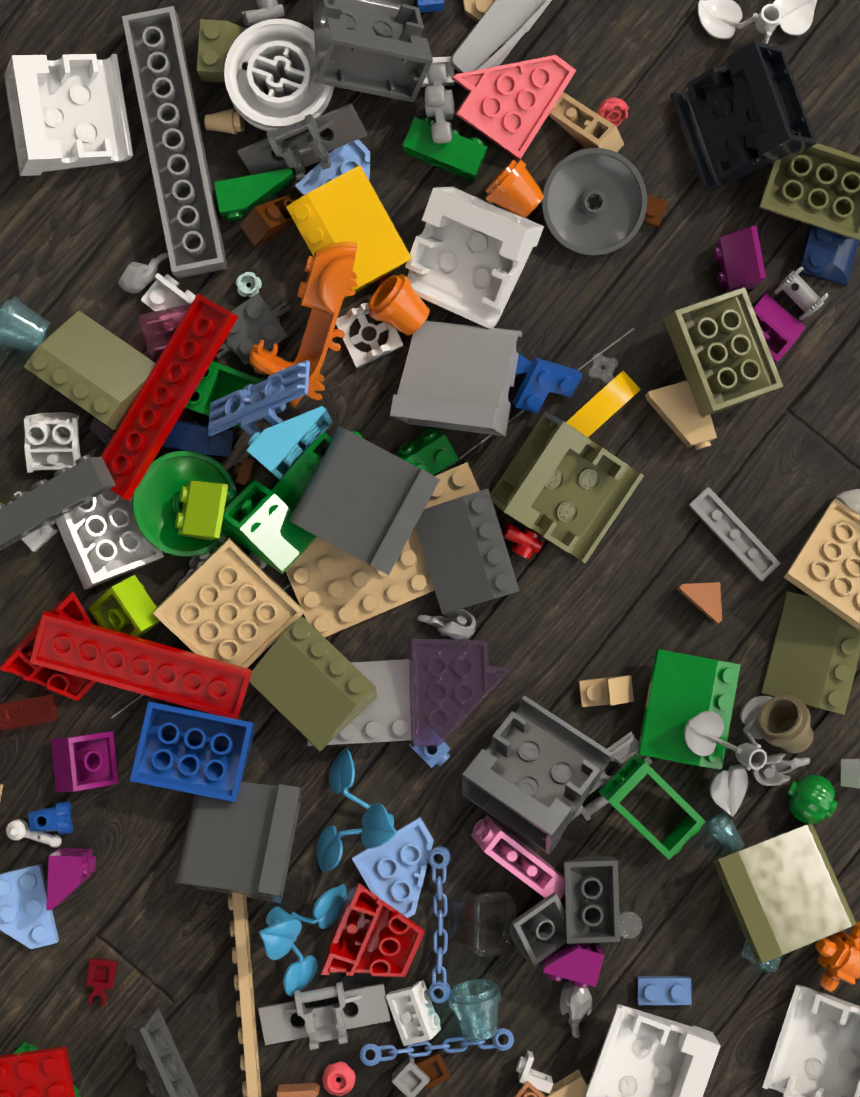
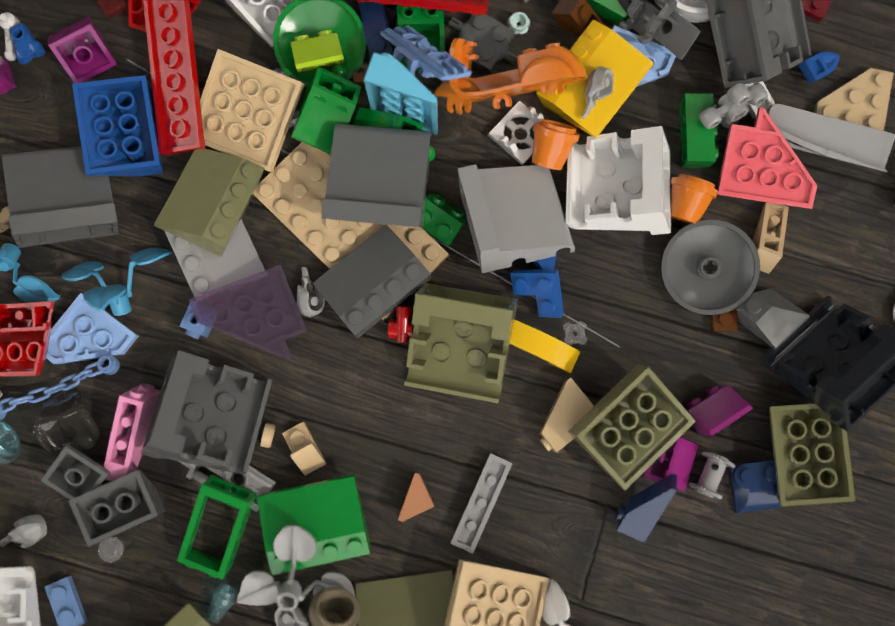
camera: 65 degrees right, 5 degrees down
lime slope [88,575,160,638] -> none
magenta slope [540,943,604,988] -> none
coral plate [597,97,629,126] -> none
none -> tan tile [260,423,275,448]
none -> light grey piece [581,66,614,119]
none -> slope [615,473,677,542]
none -> dark grey slope [737,288,809,350]

